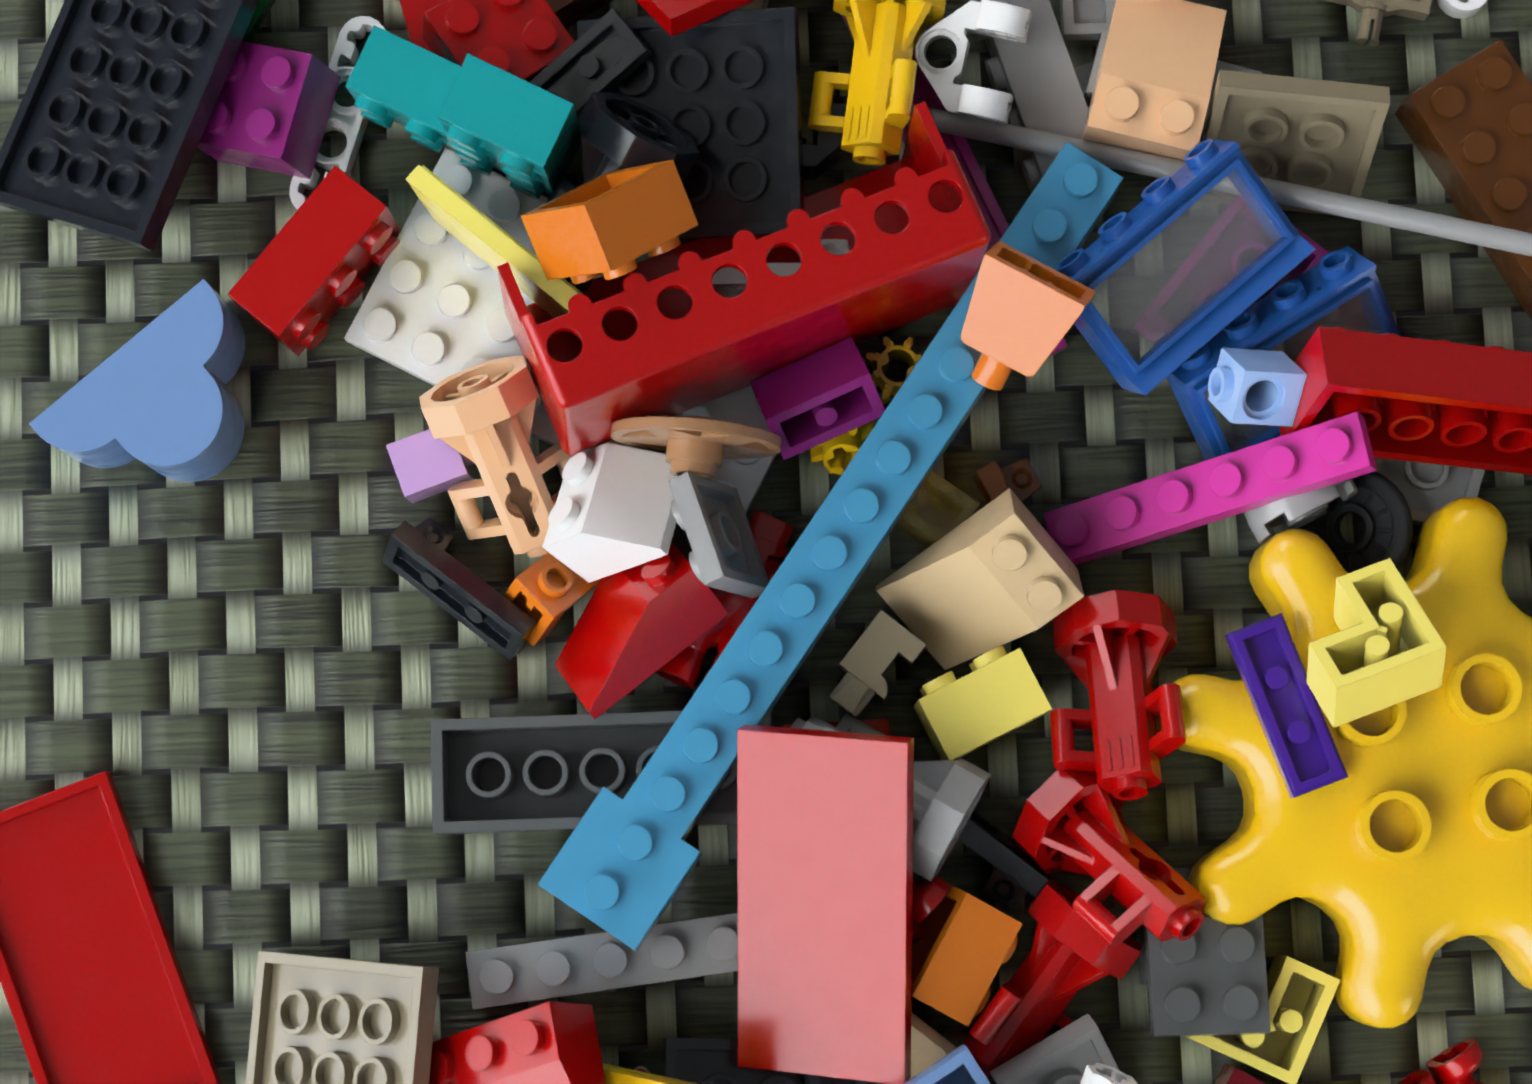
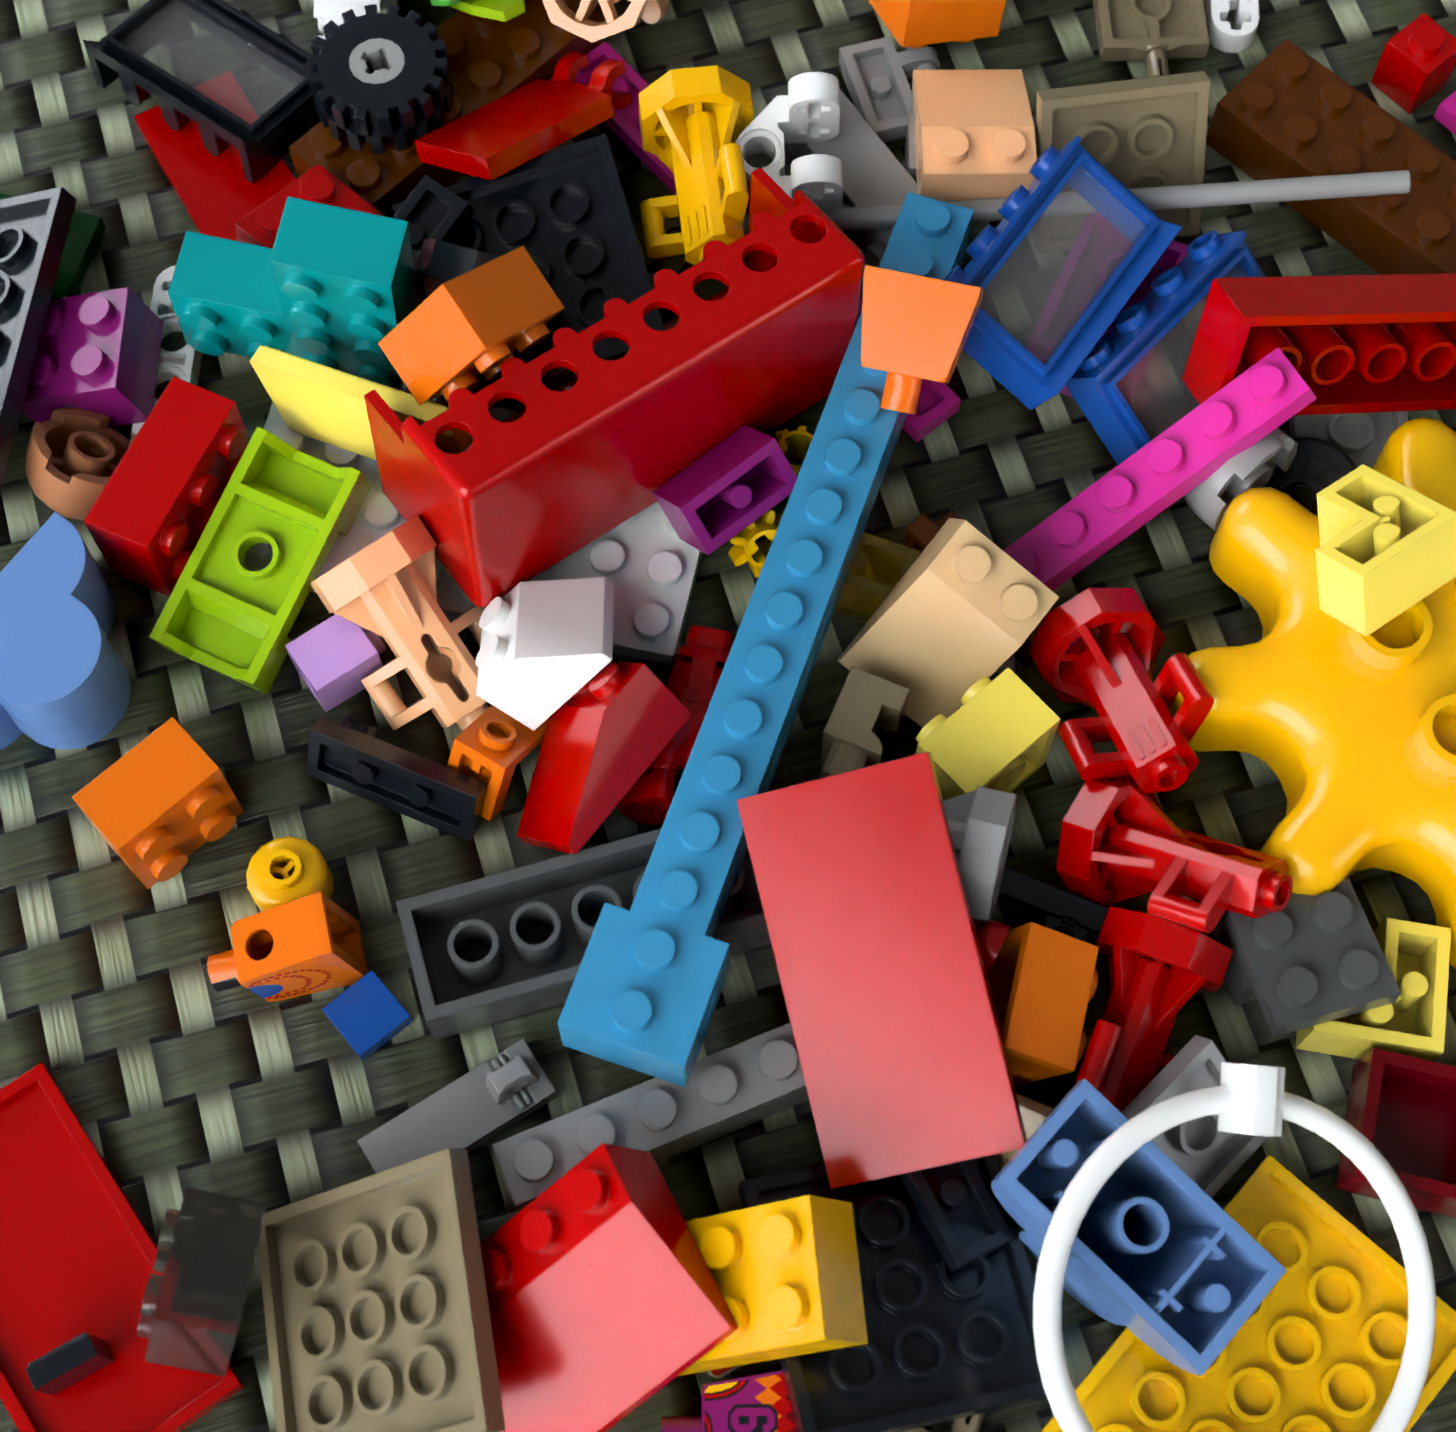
camera: 20 degrees left, 15 degrees down
medium nougat wheel [610,415,782,479] -> none
light grey plate [668,472,769,598] -> none
light blue brick [1208,347,1307,427] -> none
dark purple tile [1225,613,1348,799] -> none
none -> nougat cylinder [25,408,136,520]
none -> black tile [25,1333,114,1396]
none -> orange piece [72,717,244,889]
none -> clear smoke brick [136,1187,268,1377]
none -> lime piece [149,426,372,695]
none -> orange torso [207,891,368,1002]
none -> yellow head [246,836,334,912]
none -> blue tile [322,970,413,1061]
none -> light grey hinge [357,1039,558,1174]

